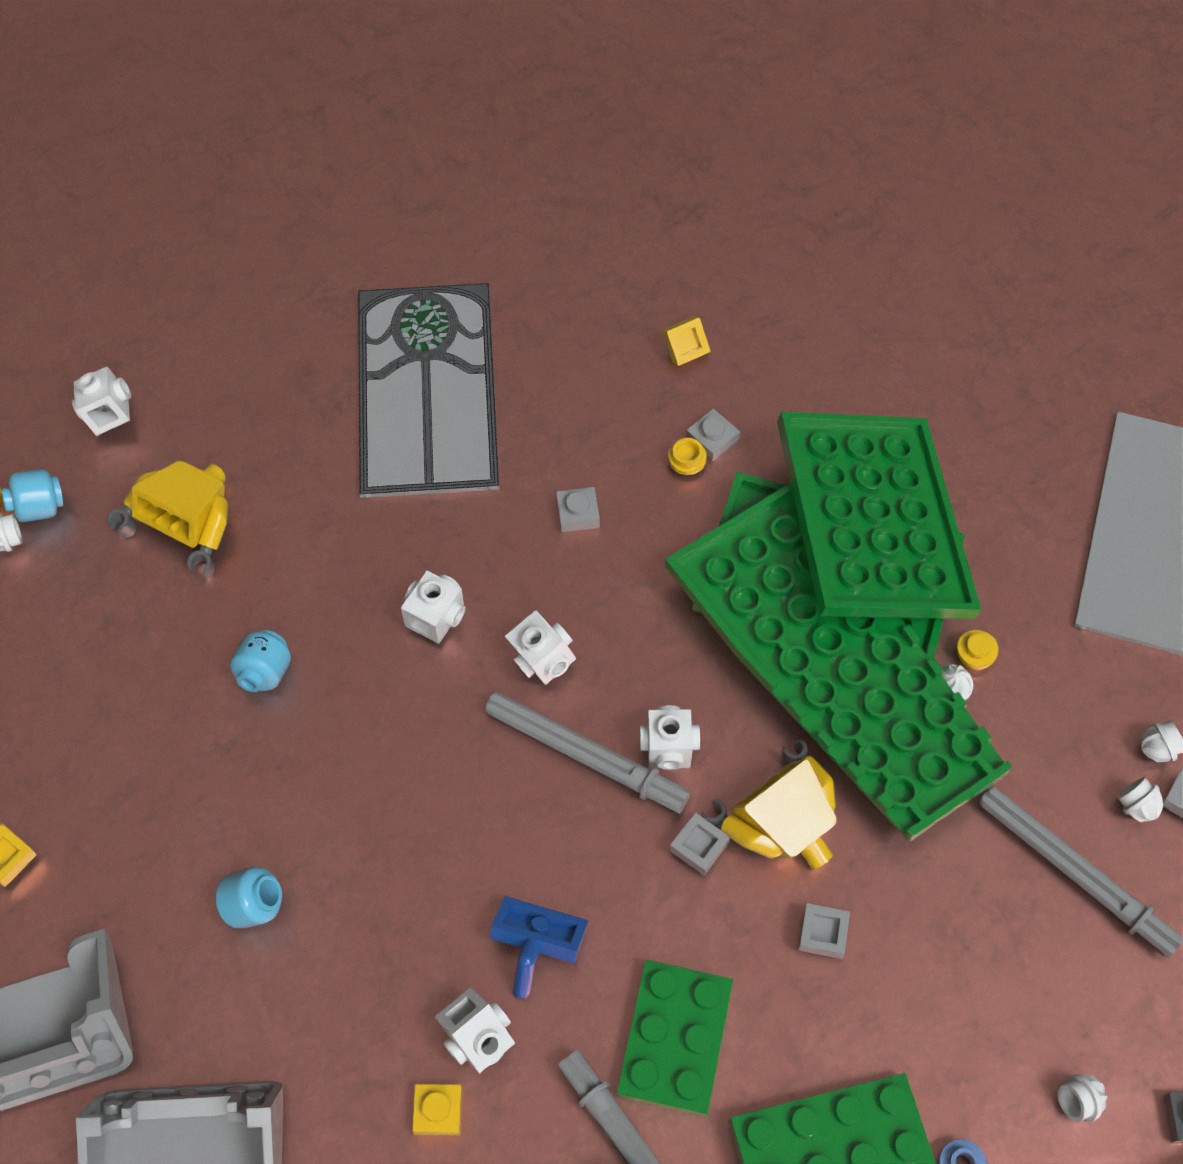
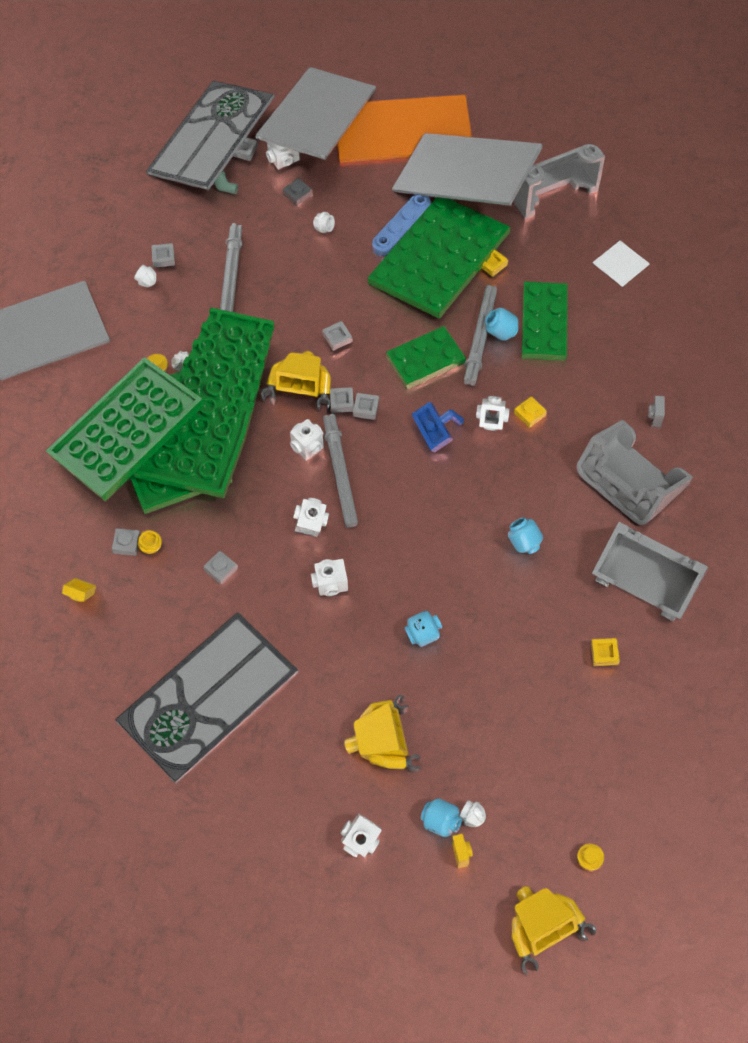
camera: 130 degrees left, 0 degrees up
white plate [1117,777,1164,822] -> none
none -> light grey plate [353,393,379,420]

